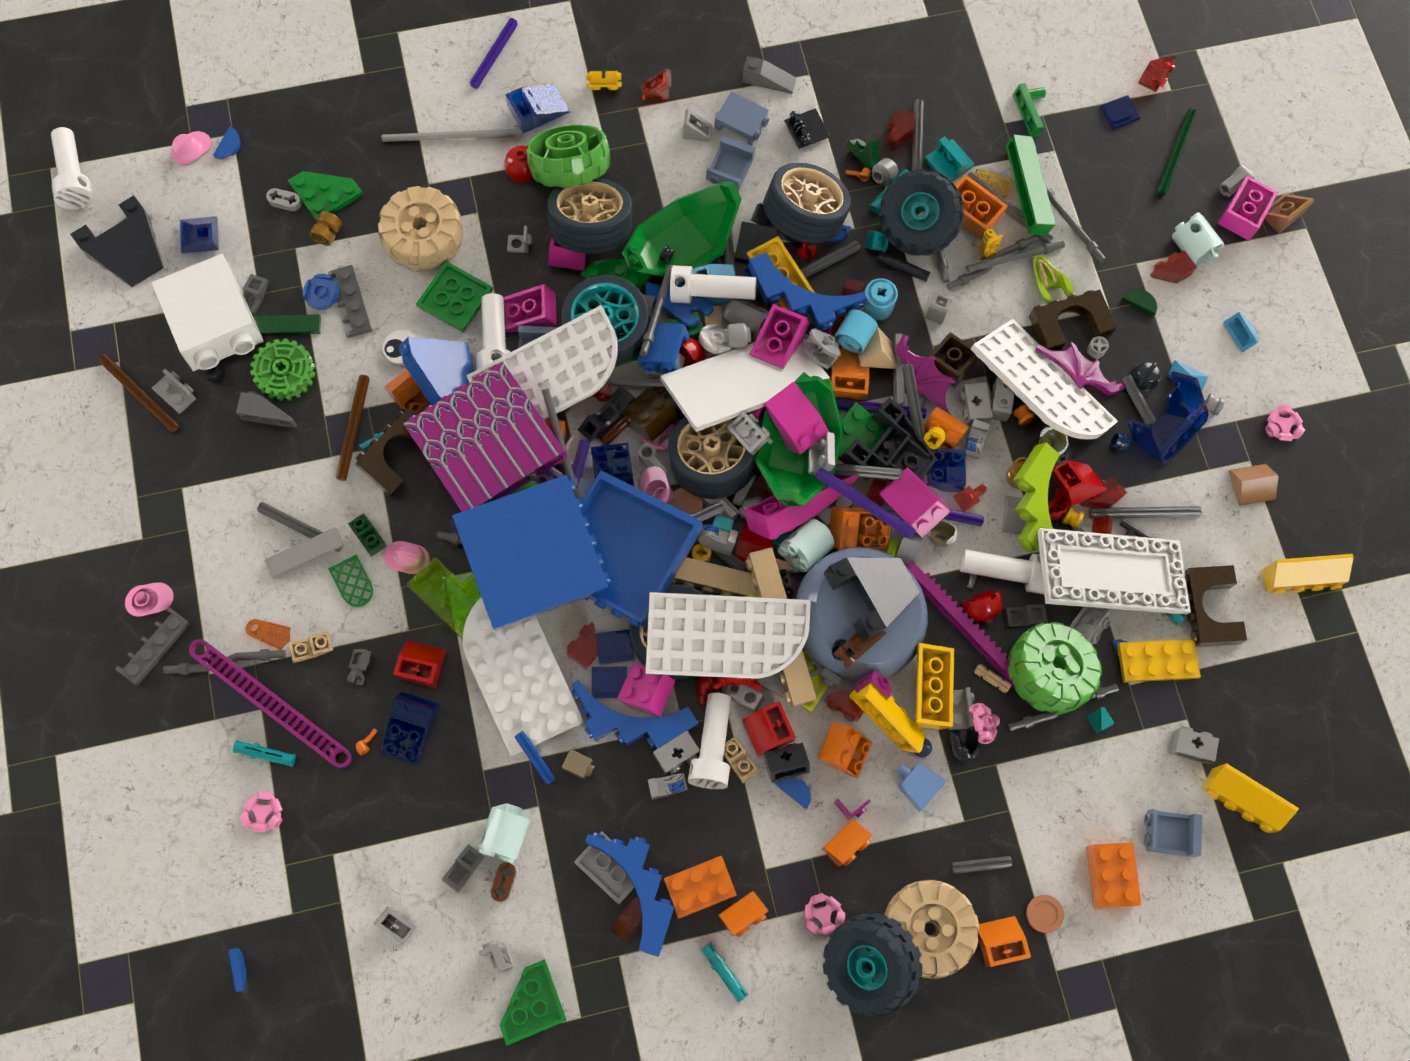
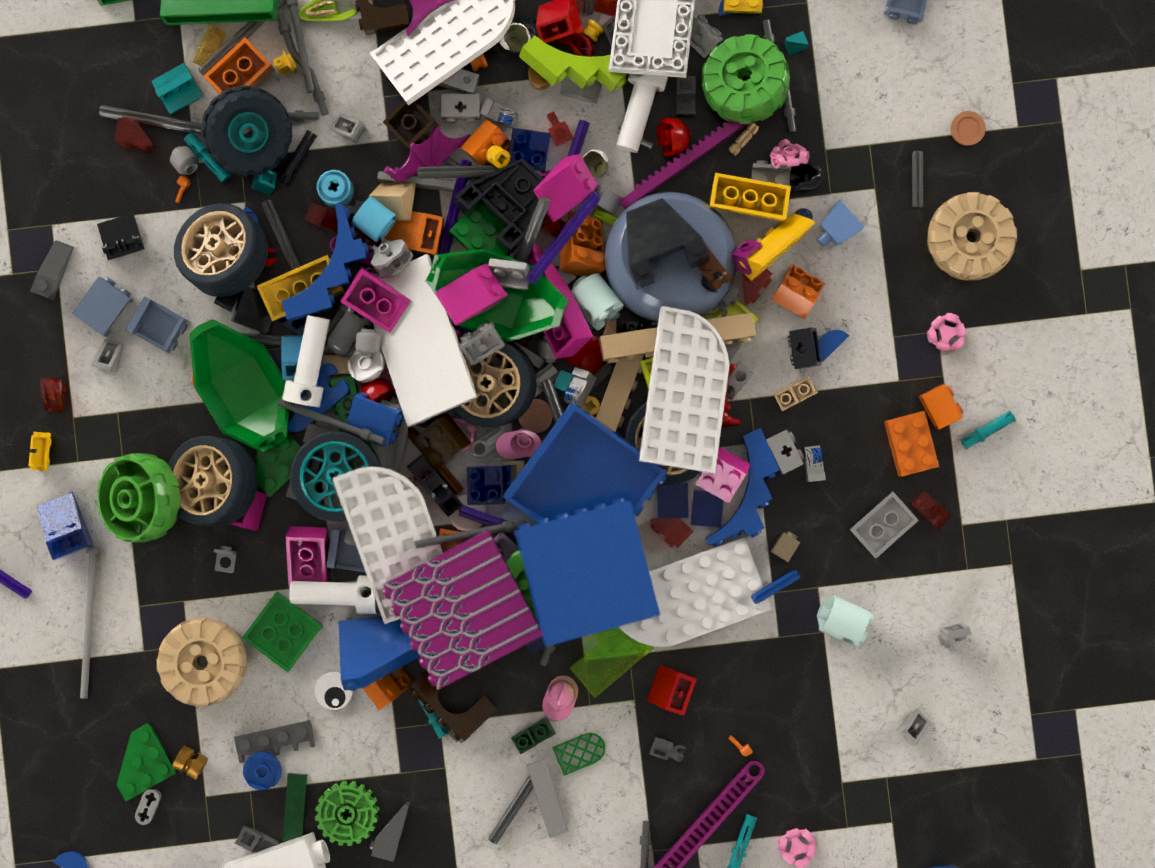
camera: 80 degrees left, 15 degrees up
clear orange piece [246,619,291,650] -> none
tan slope [288,631,333,663] -> none
reddish brown axle [336,374,370,481] -> none
clear blue slope [380,692,439,766] -> none
dark grey slope [442,844,484,893] -> none
reddish brown beam [491,862,517,902] -> none
green plate [499,959,567,1046] -> none
red cylinder [504,145,533,183] -> none
blue arch [585,832,674,957] -> none
black bush [659,245,675,264] -> none
white piece [688,693,731,789] -> none
red slope [742,701,796,757] -> none
orange slope [822,819,873,867] -> none
black wheel [823,913,923,1017] -> none
magenta bracket [834,799,871,820] -> none
dark green slope [846,139,880,170] -> none
orange slope [978,916,1031,967] -> none
orange brick [1086,842,1142,909] -> none

